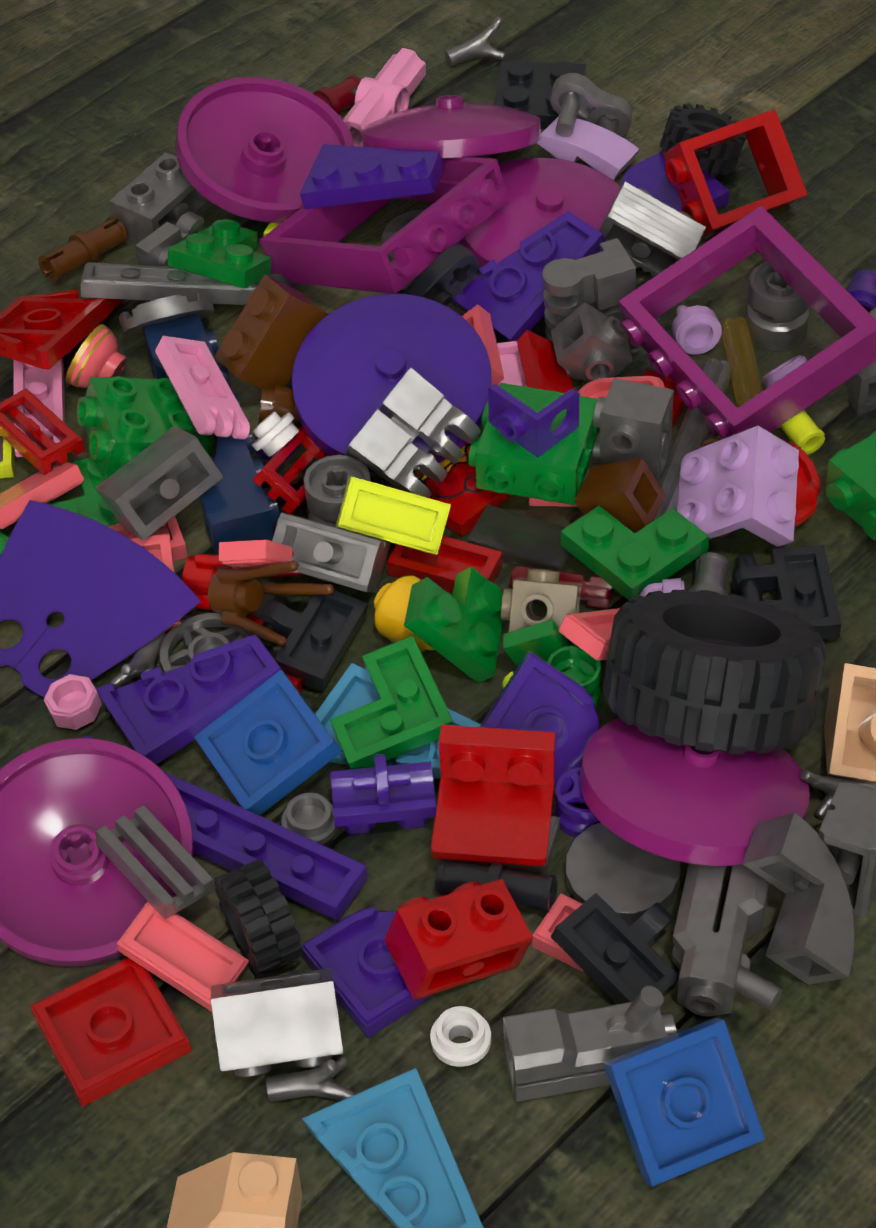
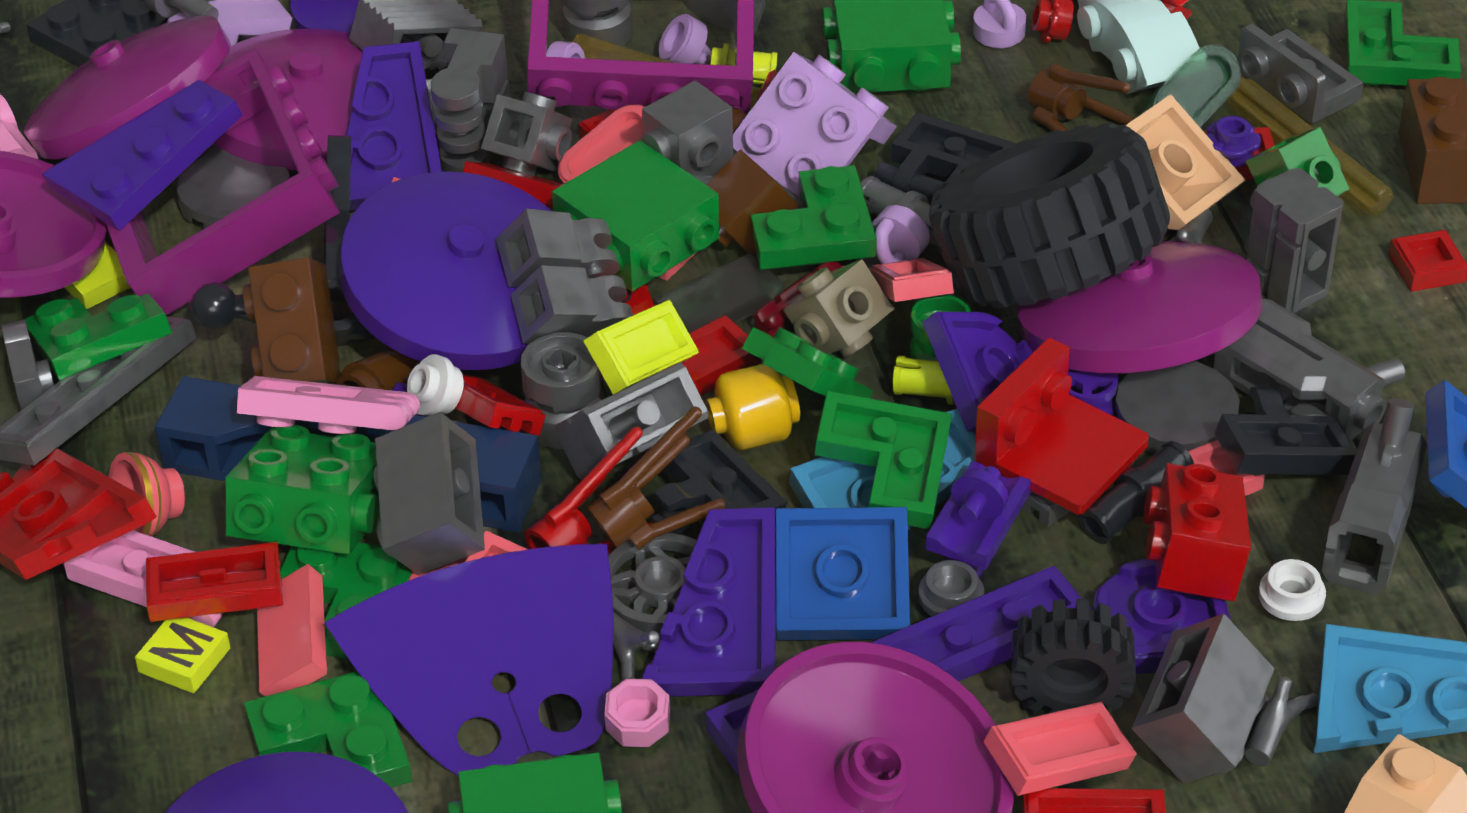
camera: 60 degrees left, 5 degrees down
flat silver tile [95,805,213,919] -> none
flat silver tile [119,292,214,336] -> none
coral tile [219,540,293,568] -> none
dark purple bracket [488,384,580,458] -> none
green tile [503,620,571,667] -> none
flat silver brick [742,812,854,985] -> none

